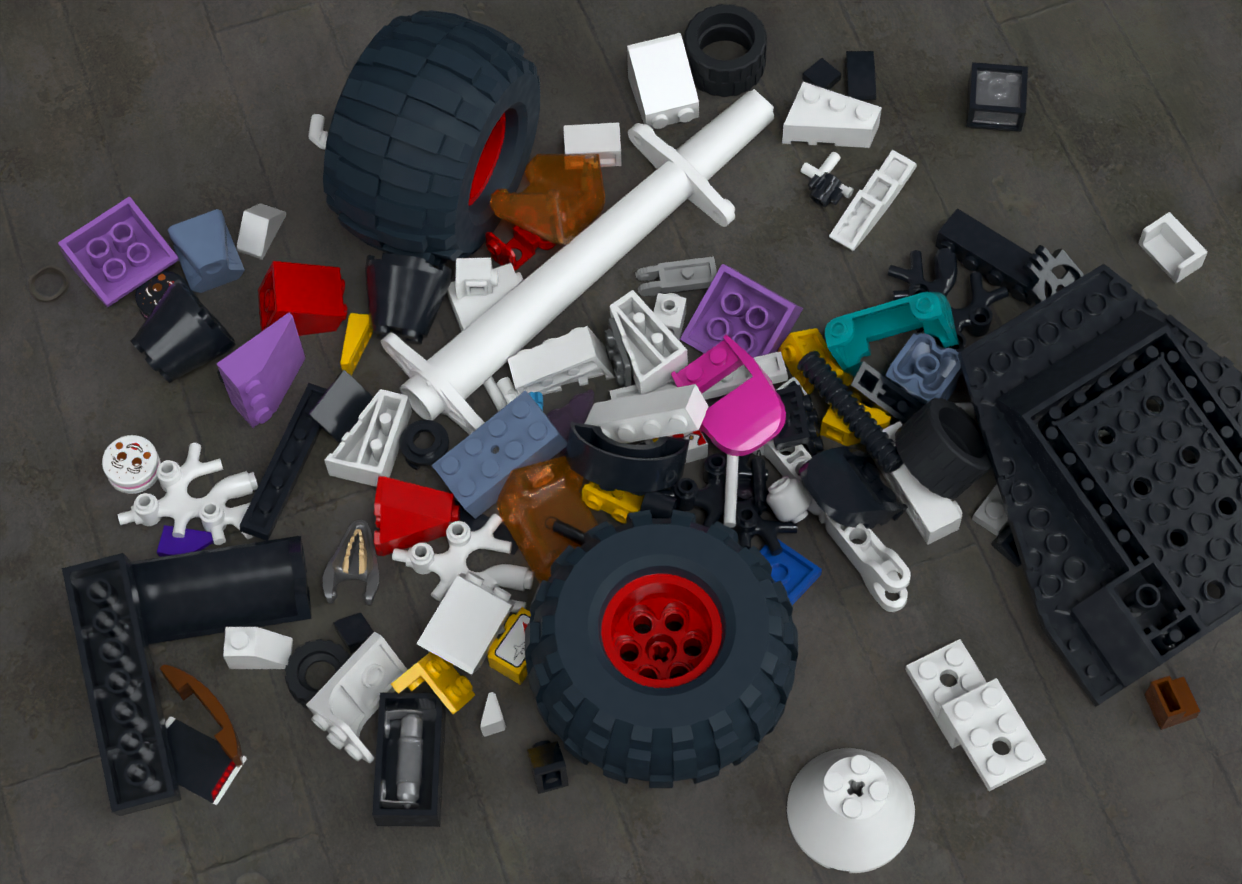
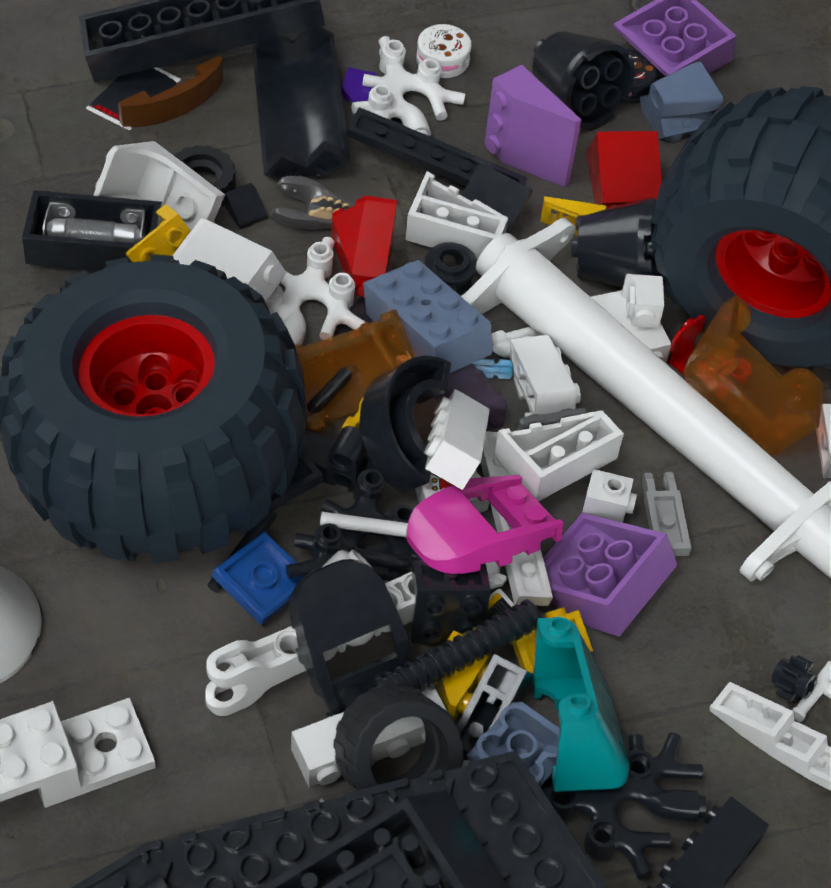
camera: 85 degrees right, 10 degrees down
white slope [223,627,293,669] -> none

